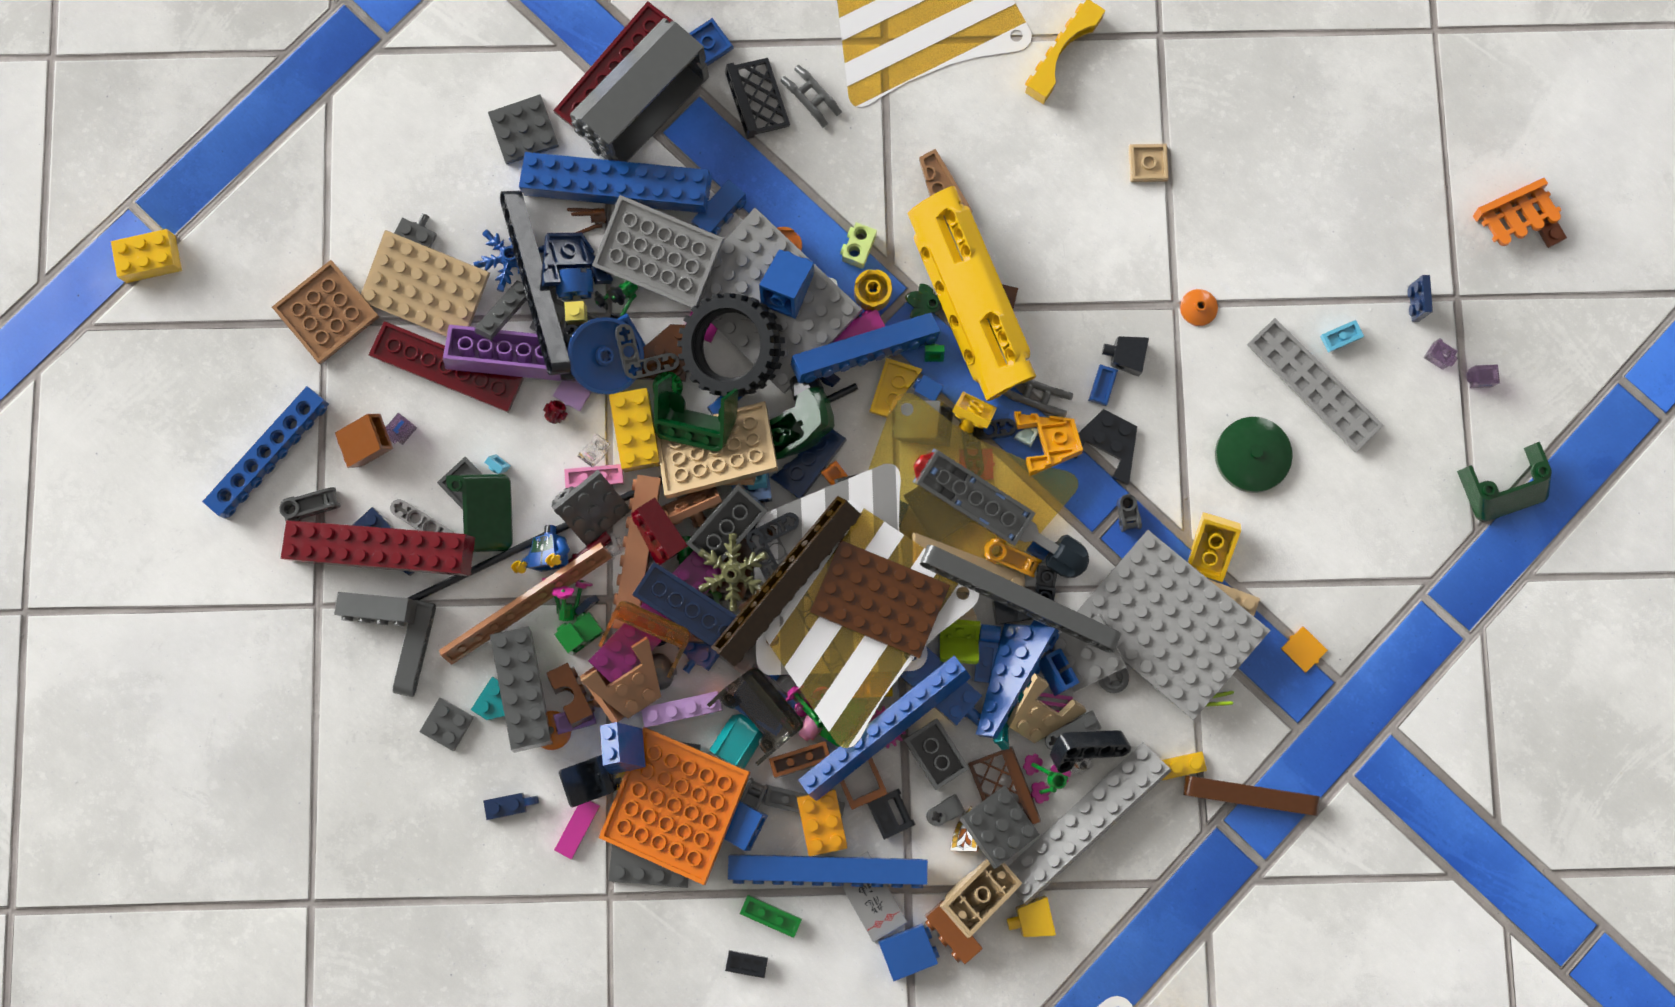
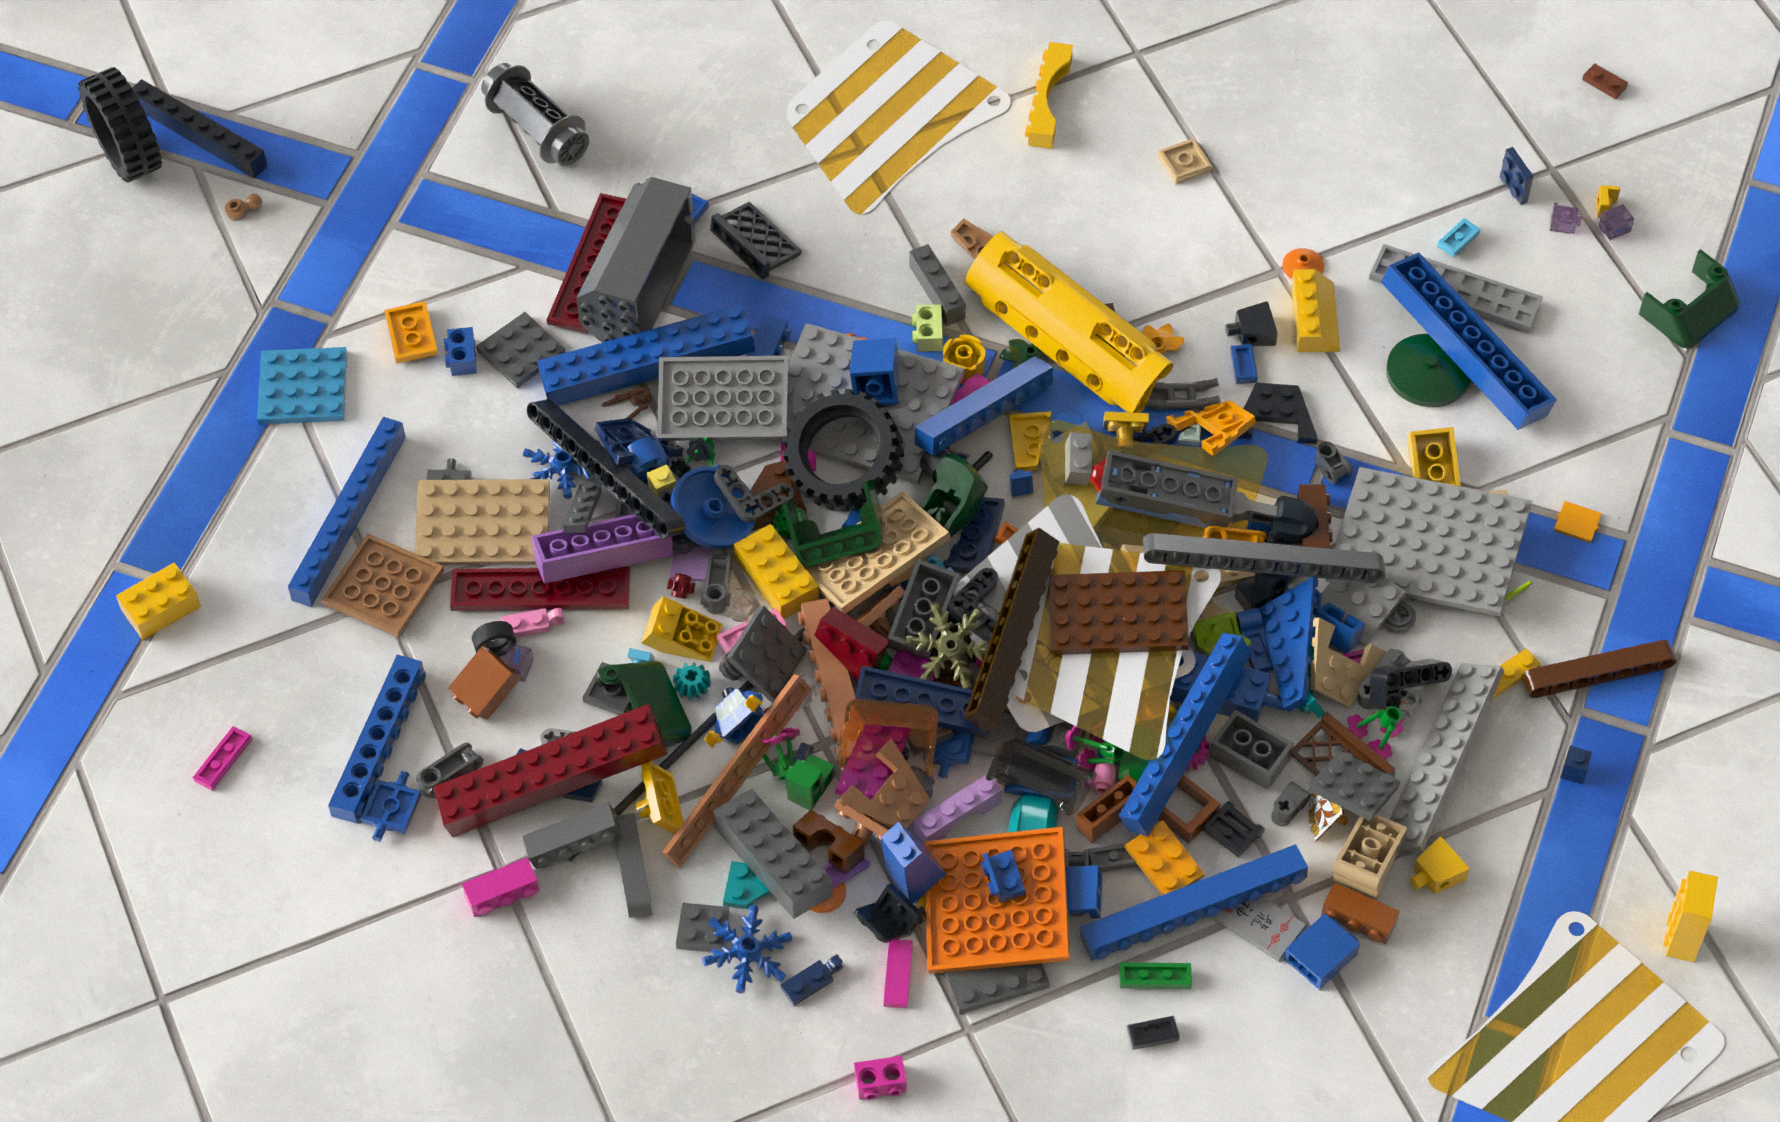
camera: 20 degrees left, 25 degrees down
dark grey piece [780,65,842,128] -> none
green plate [924,344,945,362] -> none
orange fence [1473,178,1561,246] -> none
none -> dark pink tile [193,726,253,791]
none -> dark azure plate [257,347,347,425]
none -> blue brick [288,417,406,607]
none -> blue plate [361,771,422,842]
none -> light orange plate [384,301,438,364]
none -> blue brick [444,327,477,376]
none -> dark pink brick [461,858,540,917]
none -> black tyre [471,621,517,657]
none -> bright pink plate [502,608,564,638]
none -> yellow plate [635,761,684,835]
none -> yellow slope [641,596,722,662]
none -> teal gear [673,662,711,701]
none -> dark grey piece [700,552,732,614]
none -> blue piece [702,905,792,994]
none -> dark pink brick [854,1055,907,1100]
none -> dark grey brick [909,244,966,326]
none -> blue bracket [981,850,1026,903]
none -> blue tile [1009,469,1033,497]
none -> light grey brick [1065,432,1092,485]
none -> light orange plate [1142,324,1184,355]
none -> yellow slope [1291,269,1340,352]
none -> reddish brown arch [1297,484,1334,549]
none -> blue brick [1381,253,1557,430]
none -> dark blue brick [1560,745,1592,784]
none -> yellow bracket [1596,185,1620,218]

